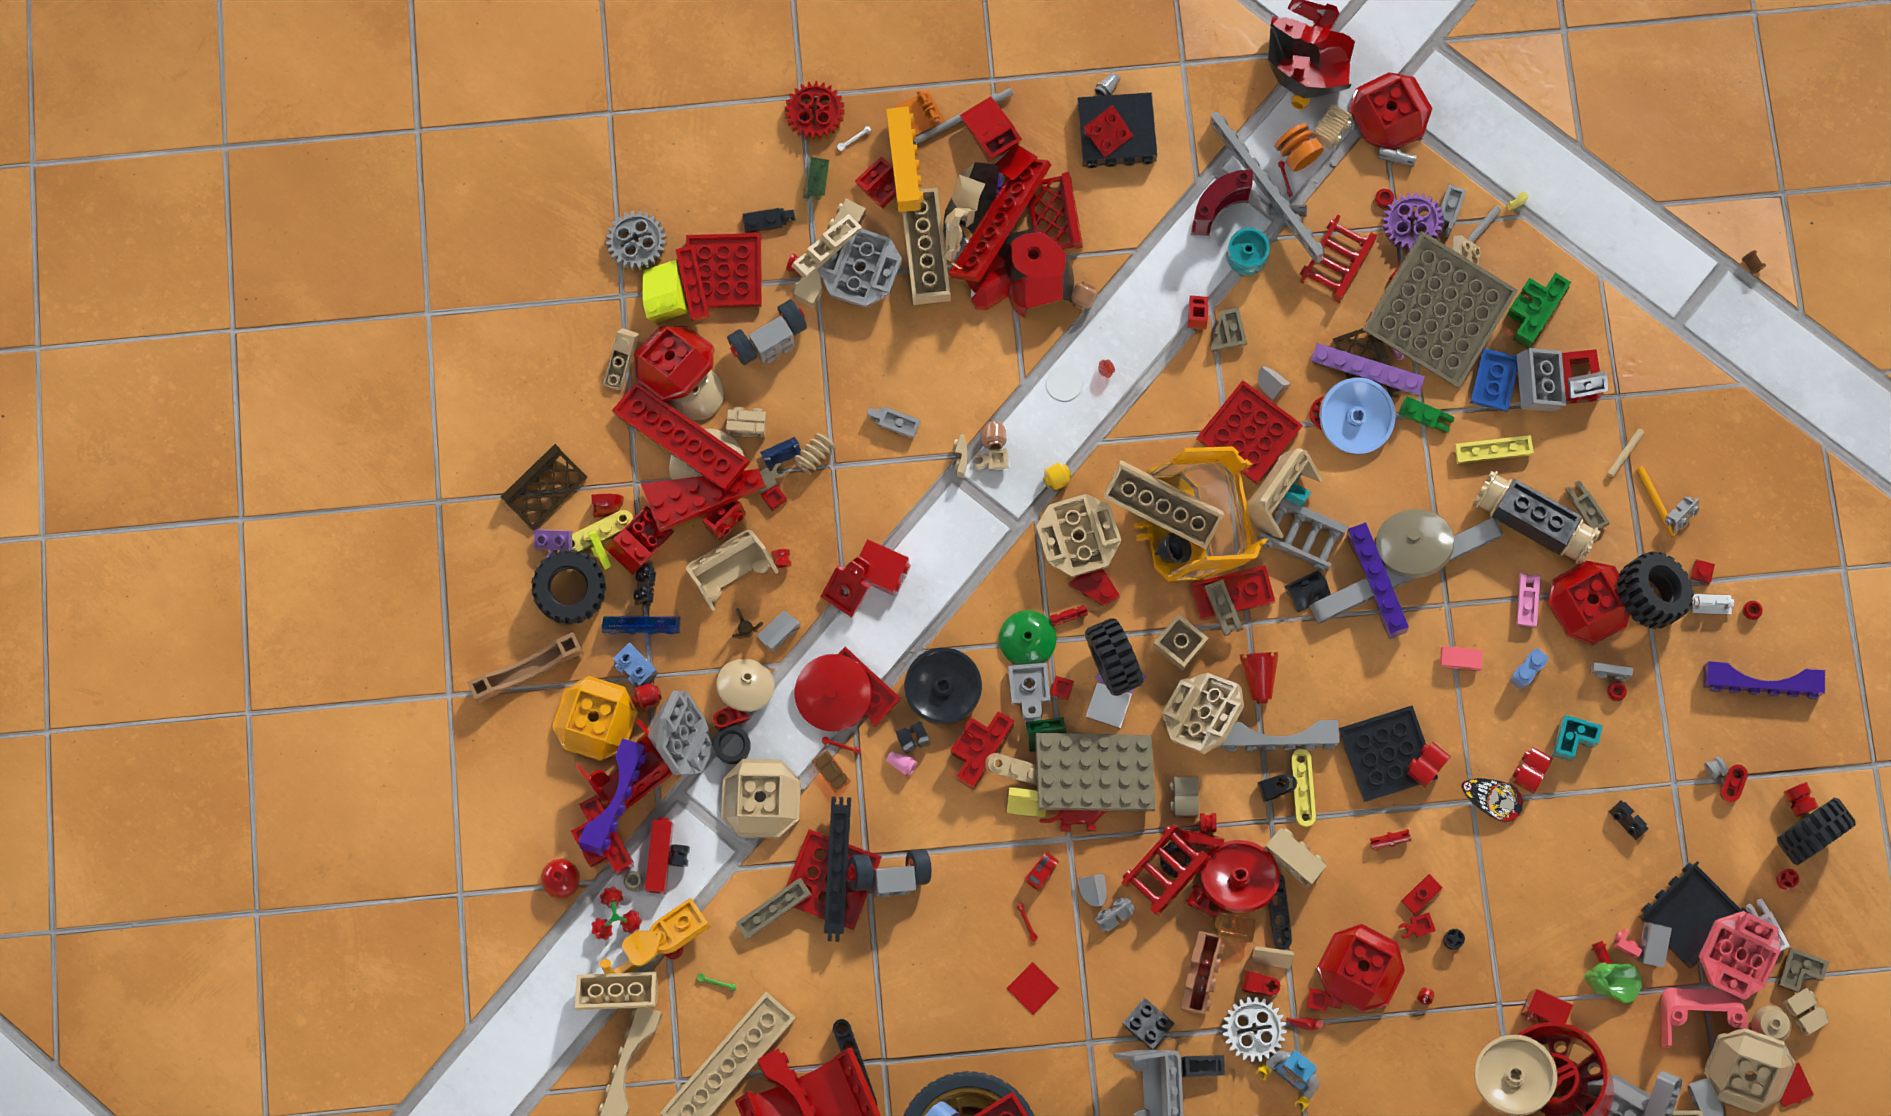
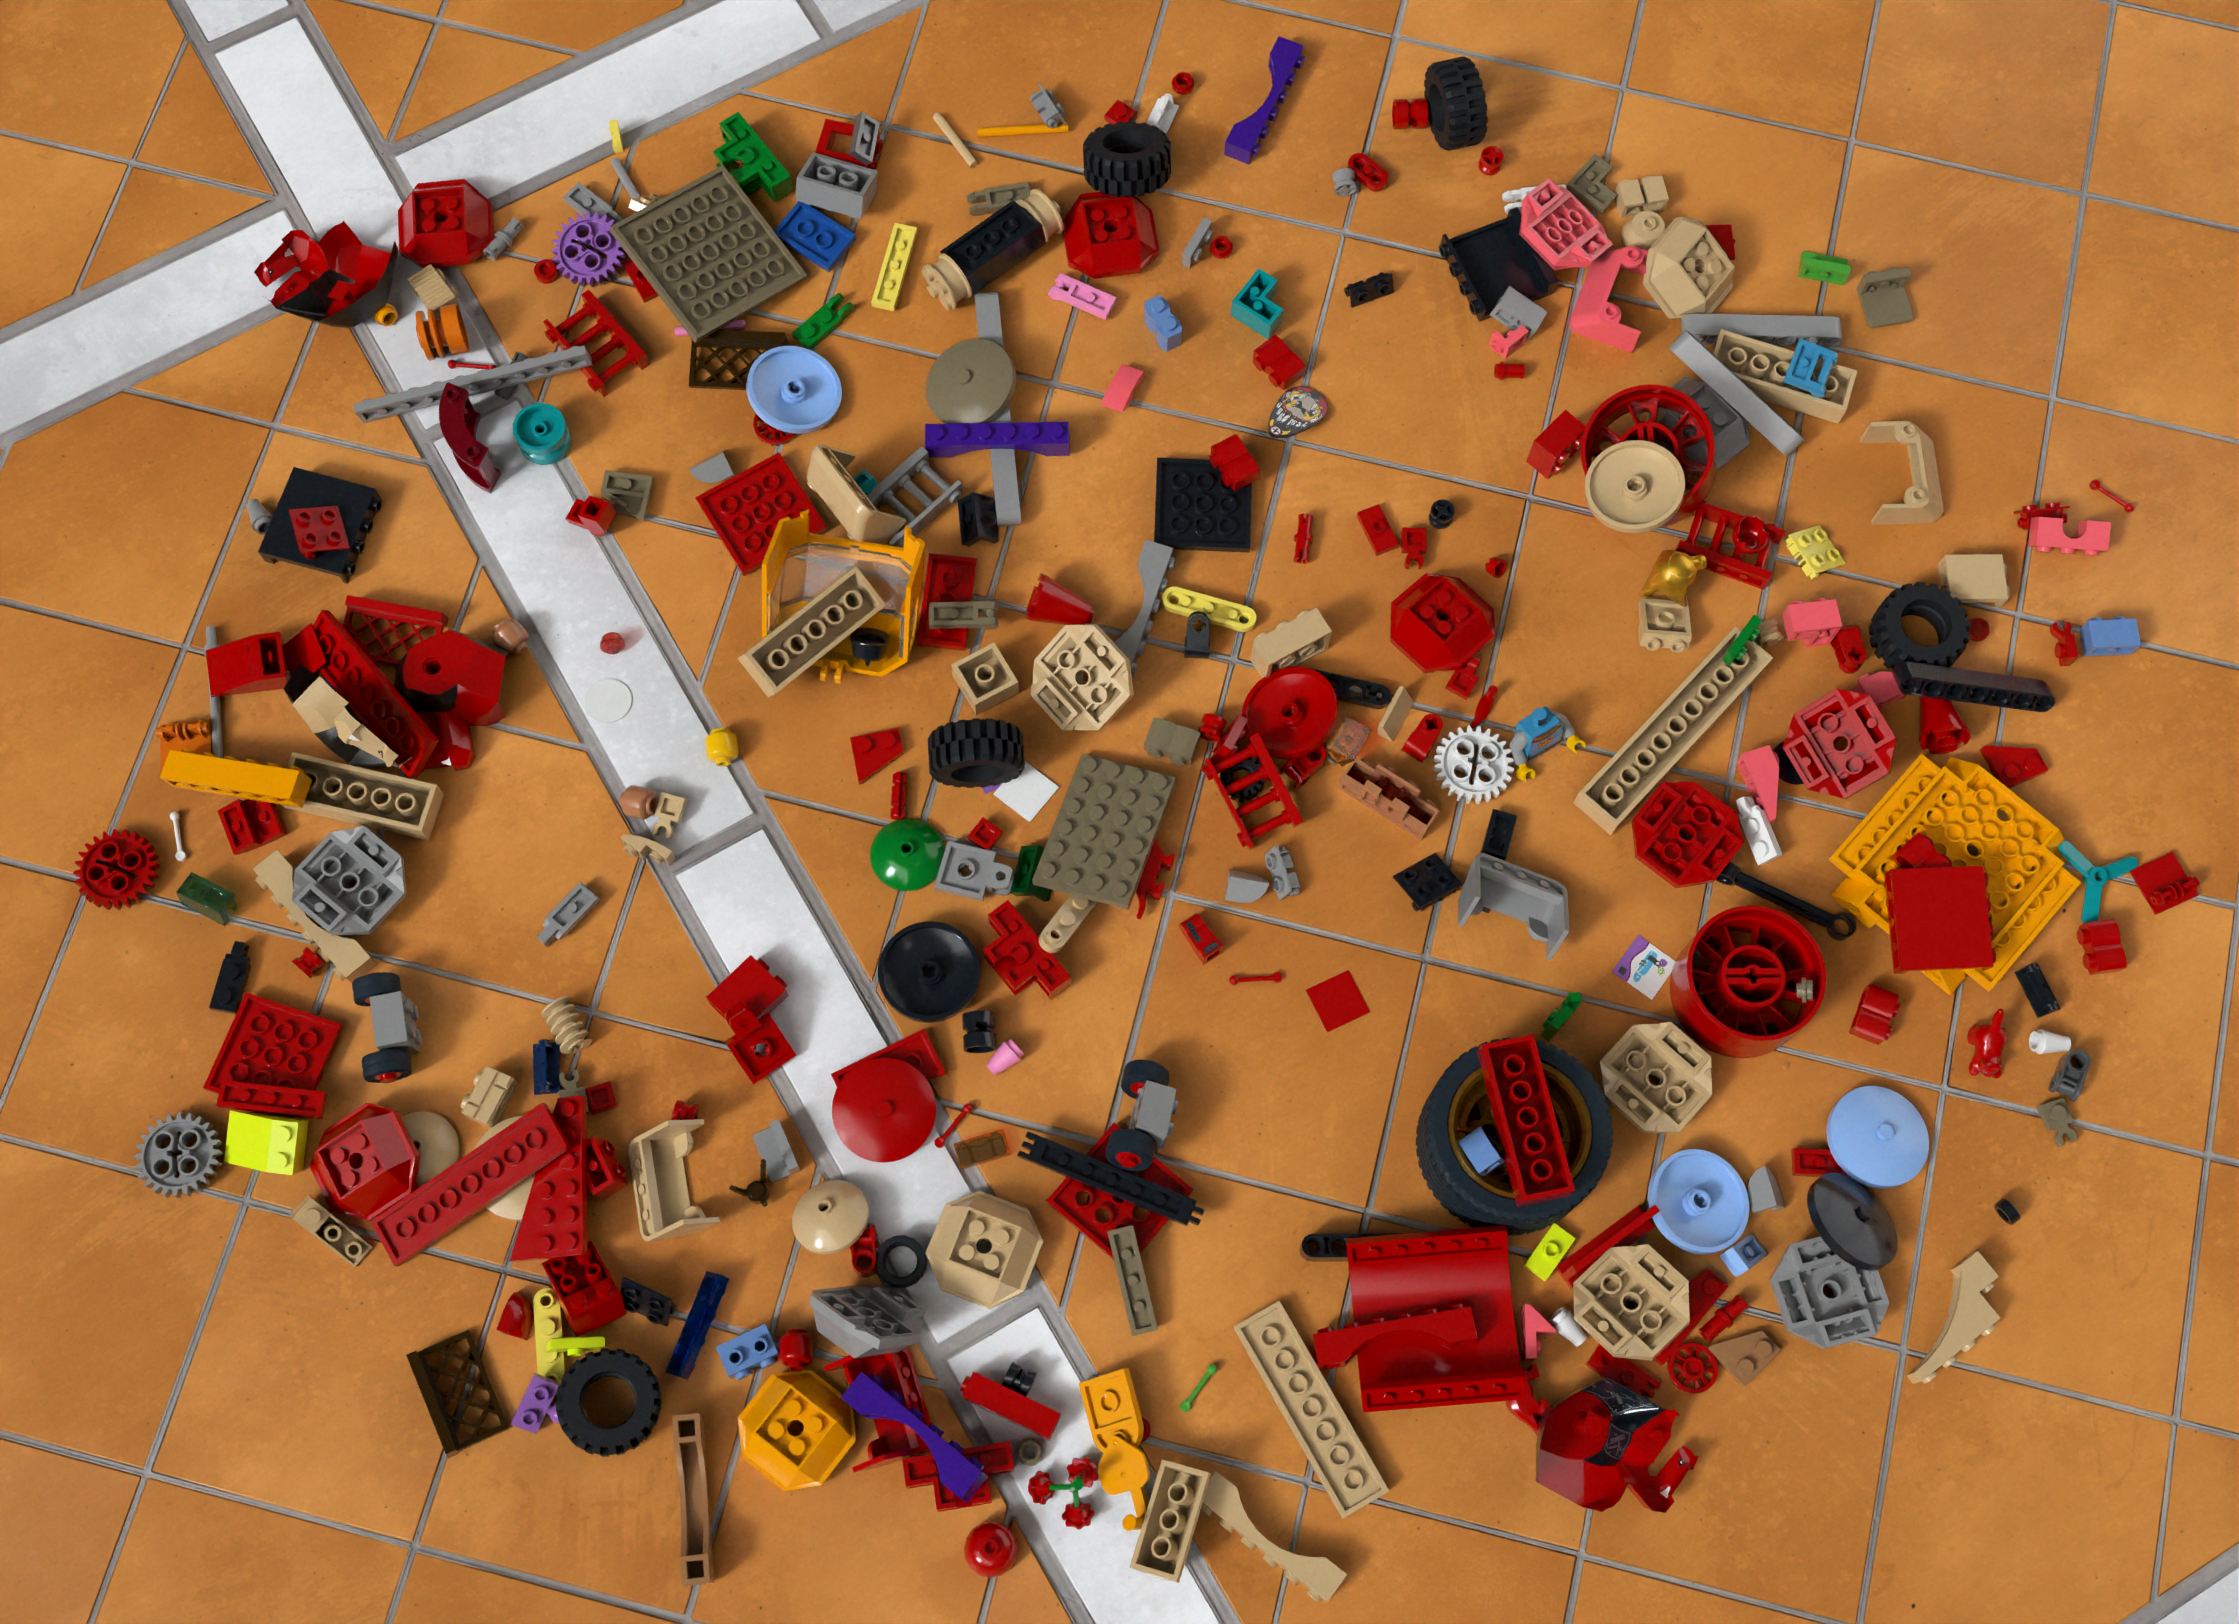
camera: 75 degrees left, 5 degrees down
tan slope [792,214,861,279] -> none
light yellow panel [1007,787,1046,818] -> none
tan piece [1036,494,1121,578] -> none
medium lavender plate [1311,343,1425,396] -> none
bright green hair [1584,963,1642,1003] -> none

